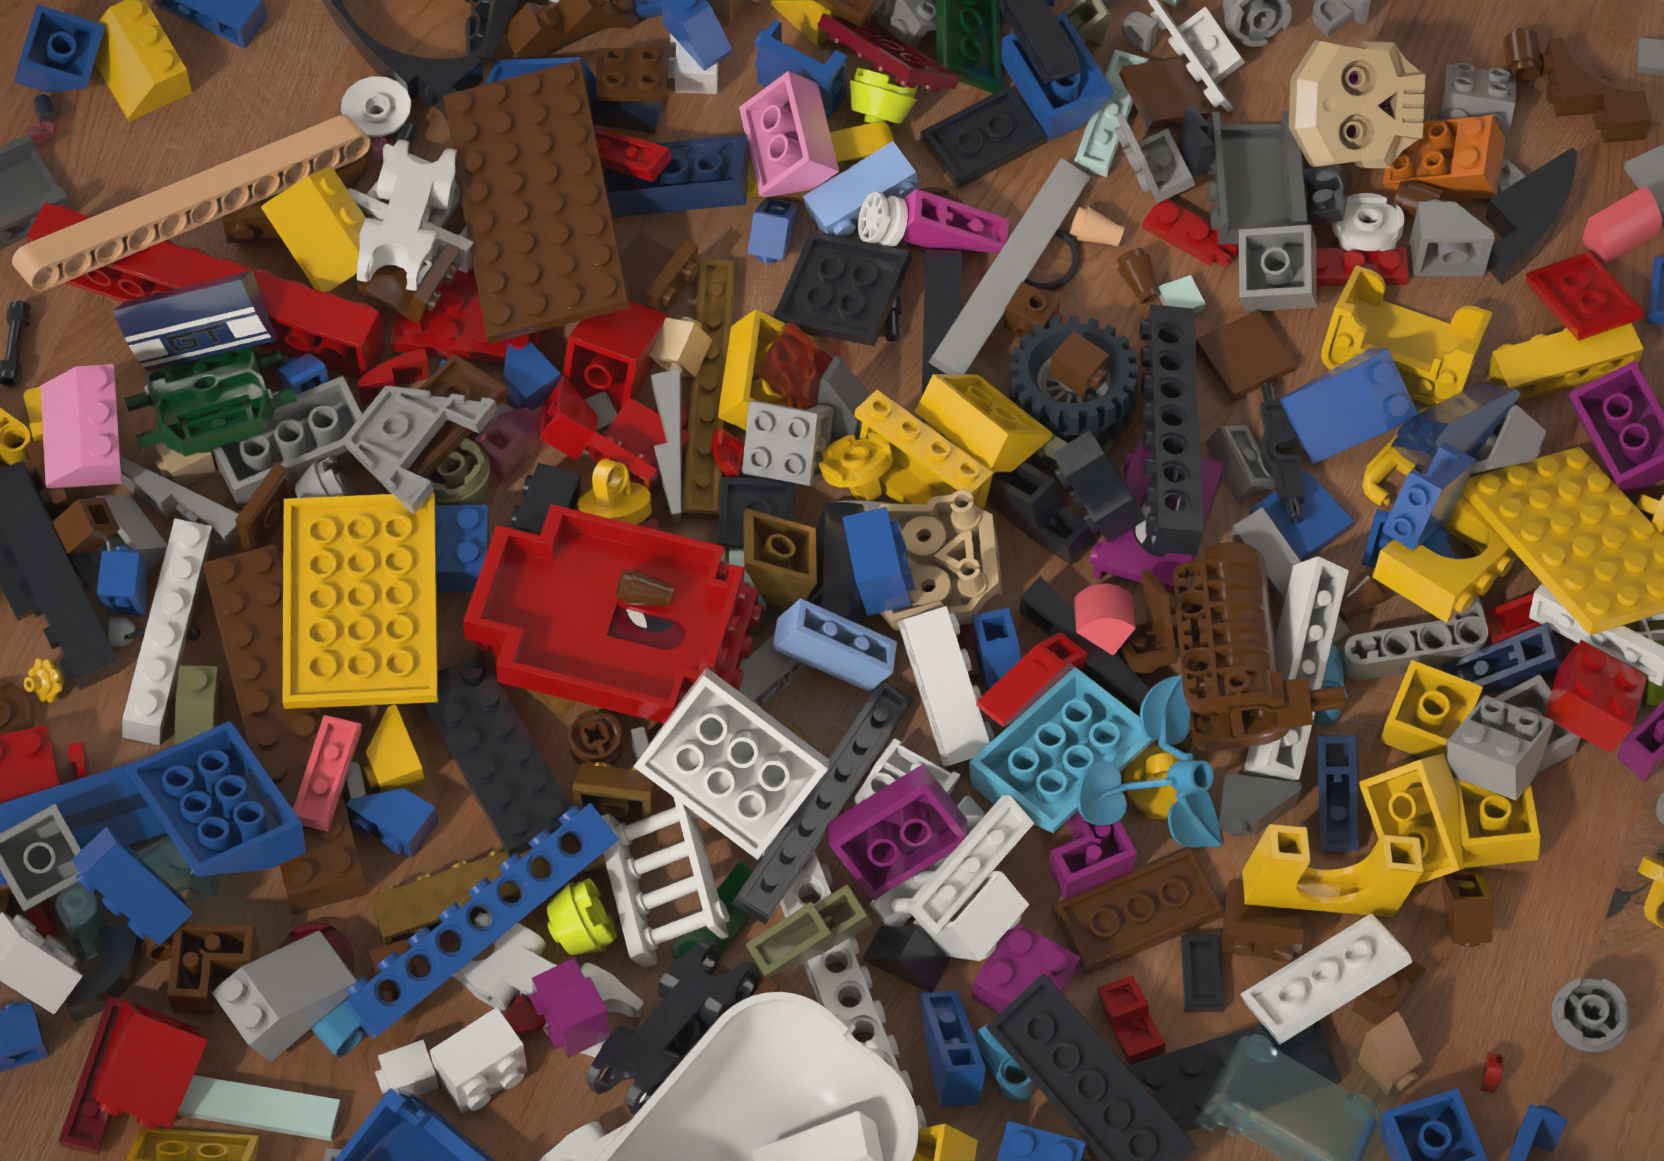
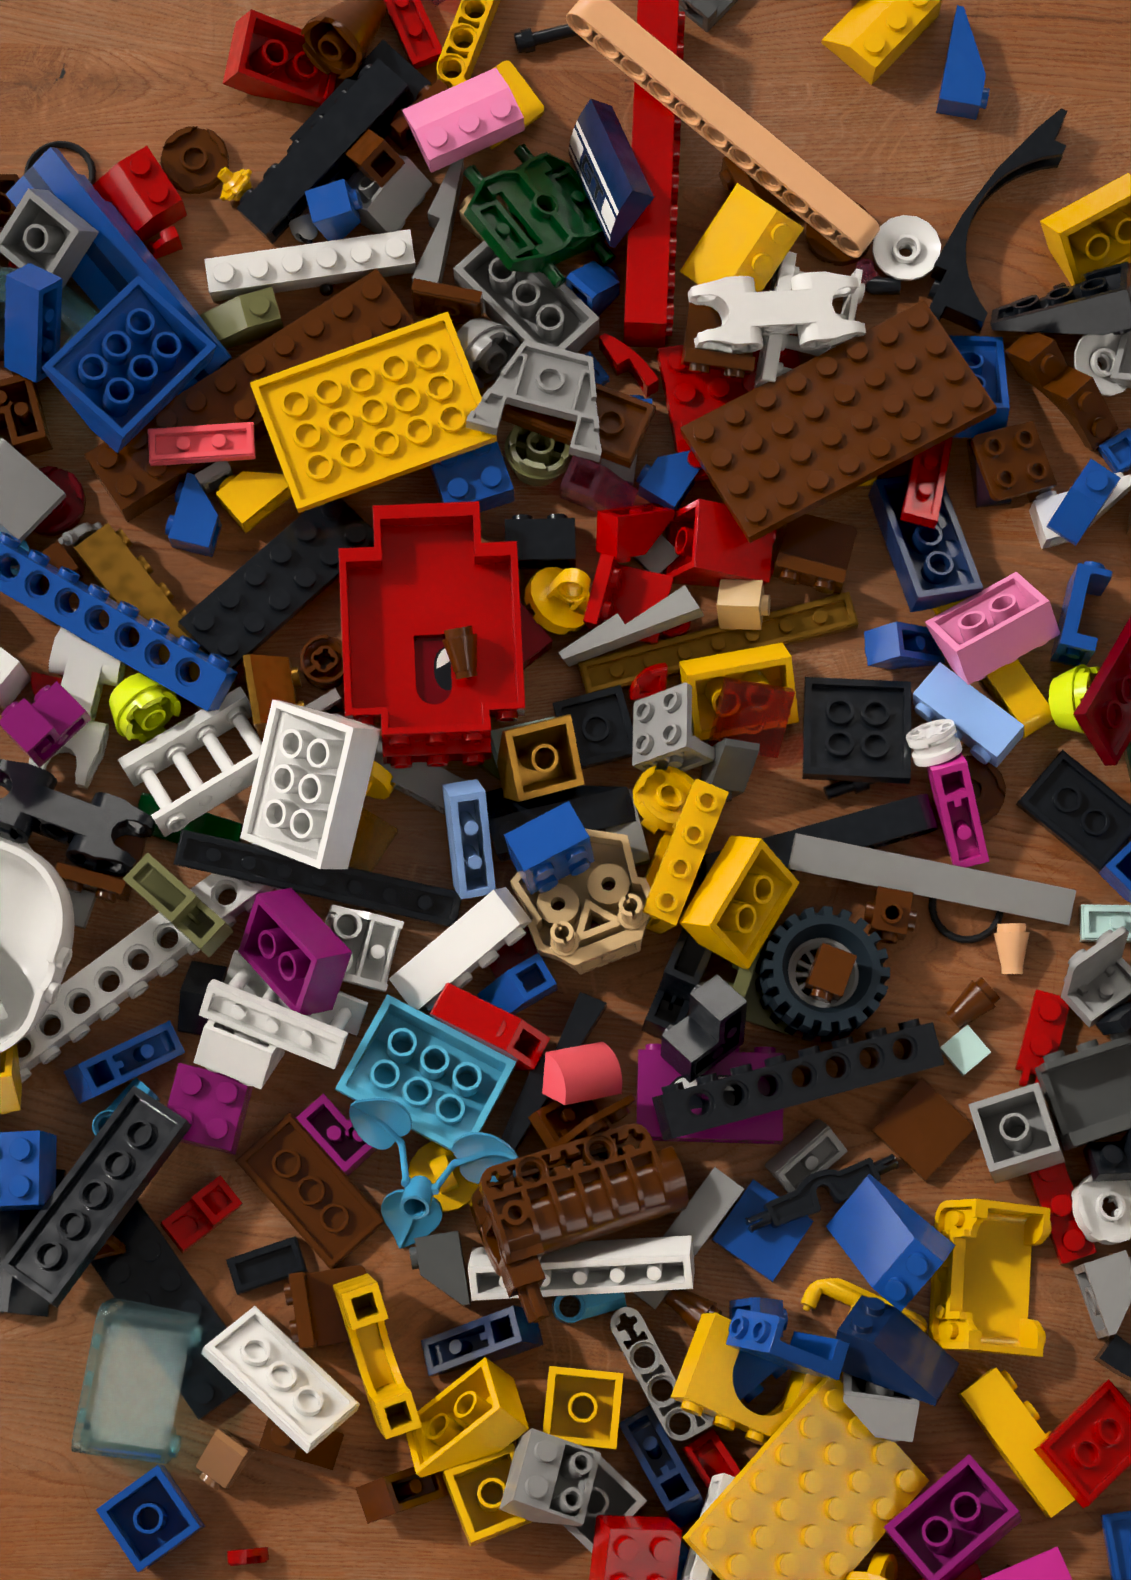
camera: 75 degrees right, 15 degrees up
none -> light grey piece [58,522,103,546]

